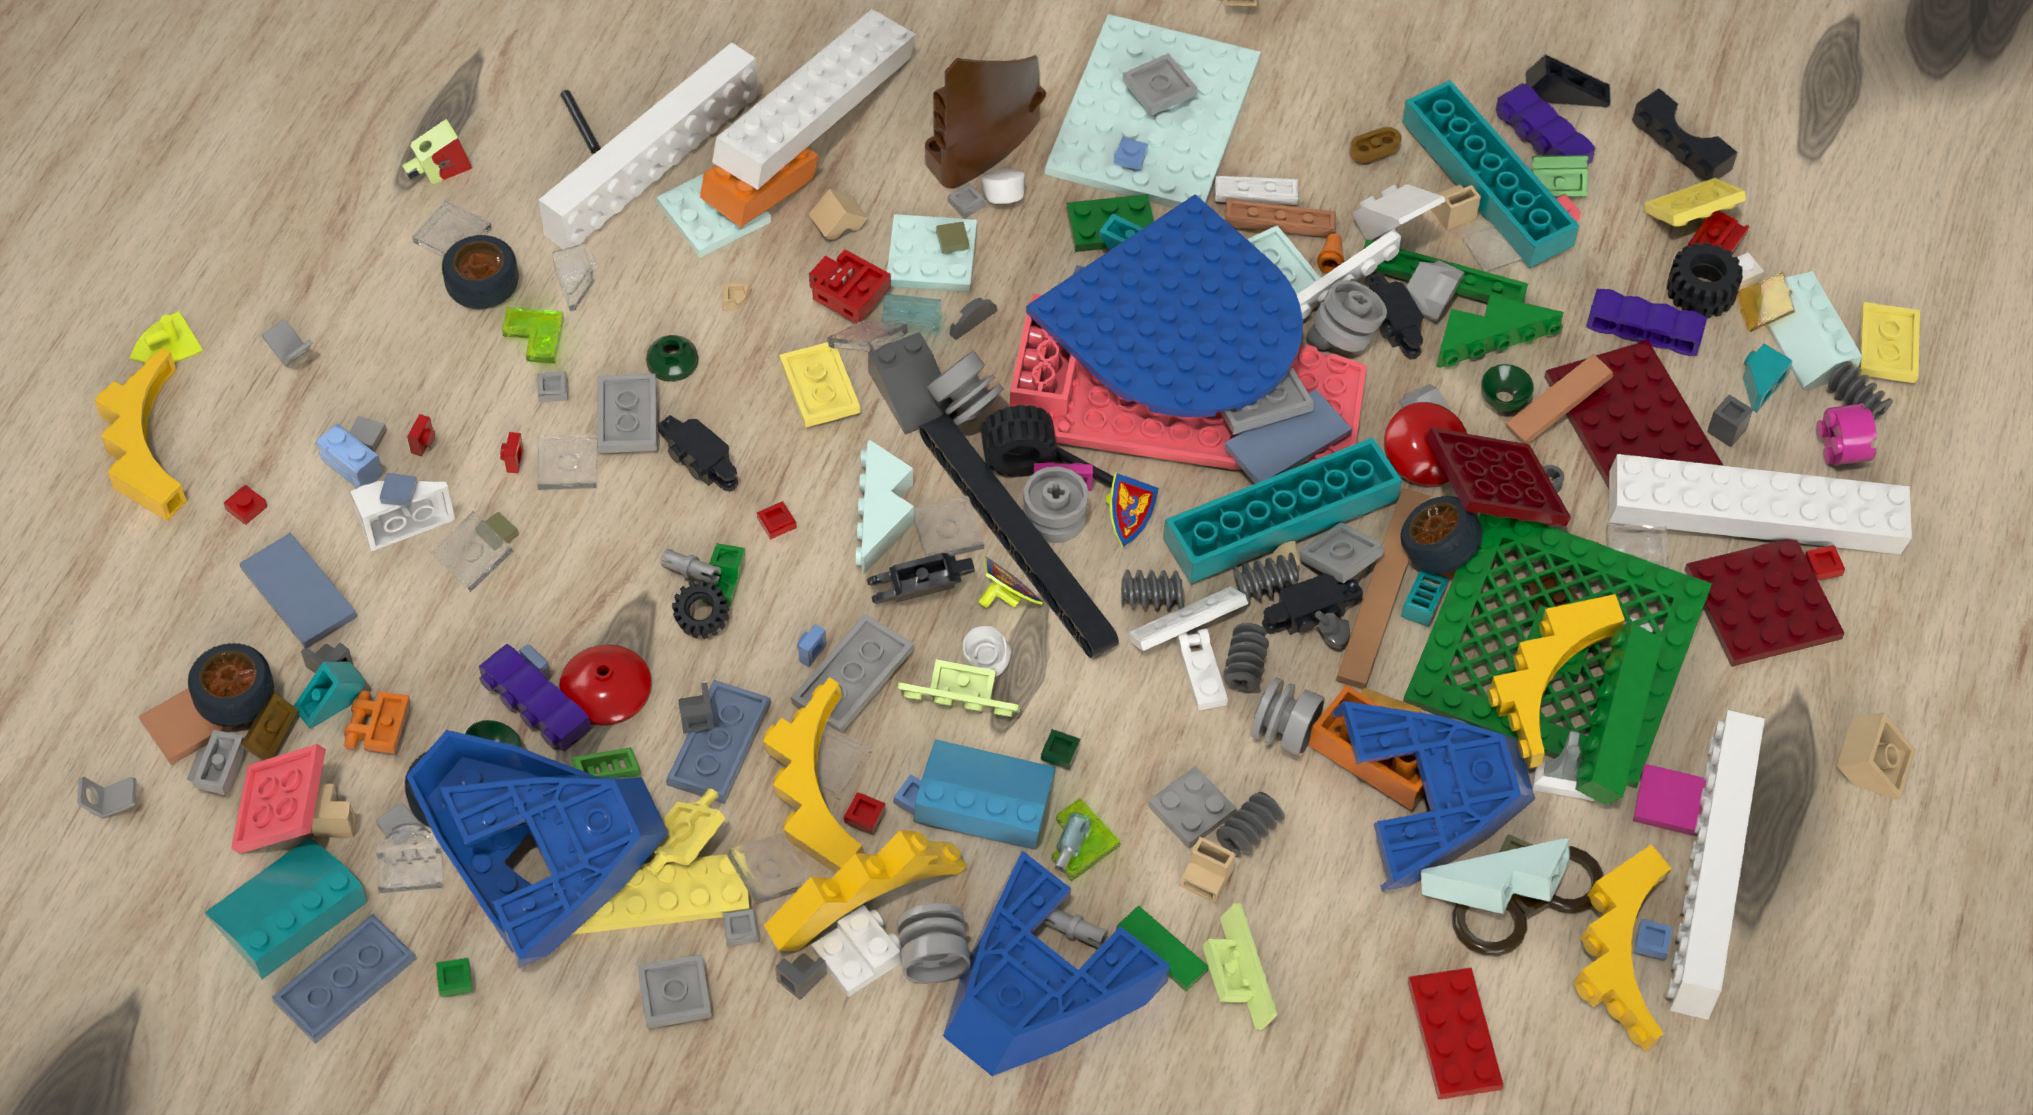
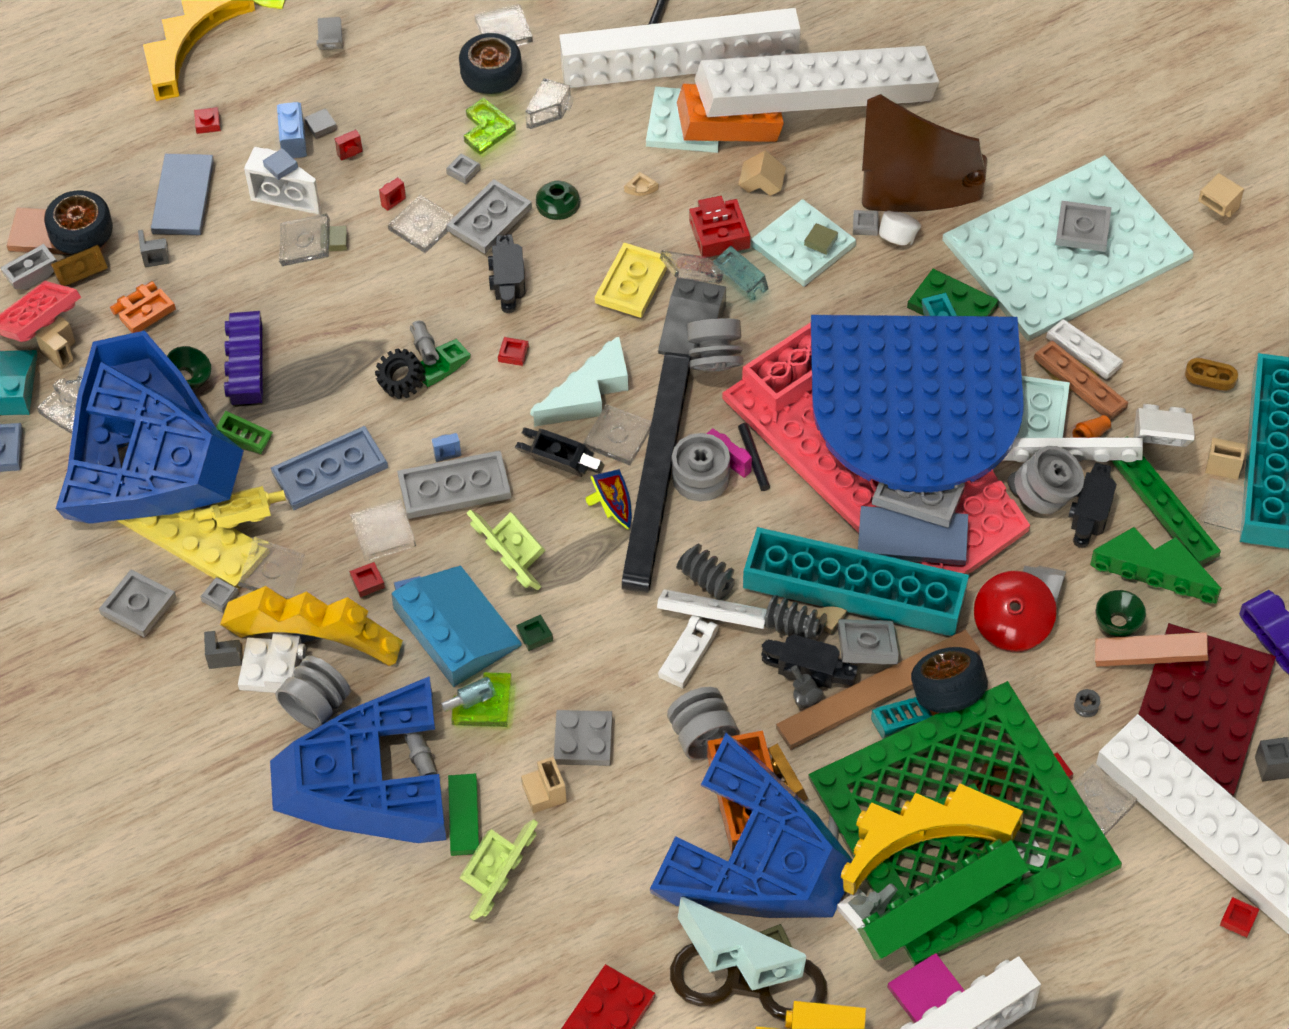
camera: 45 degrees right, 0 degrees up
teal slope [293,661,366,728] -> none
green plate [436,958,473,997] -> none
sand blue tile [520,644,551,680] -> none
red dish [559,644,652,726] -> none
dark grey panel [678,683,714,733] -> none
yellow arch [763,677,865,873] -> none
dark grey tile [949,298,998,340] -> none
white hair [962,626,1012,676] -> none
black tyre [980,405,1058,476] -> none
shield [1106,473,1159,547] -> none
medium blue plate [1114,137,1149,171] -> none
dark grey piece [1216,792,1285,857] -> none
dark grey piece [1223,623,1269,691] -> none
light grey slope [1406,260,1464,323] -> none
dark red plate [1426,428,1571,527] -> none
dark red plate [1684,539,1844,667] -> none

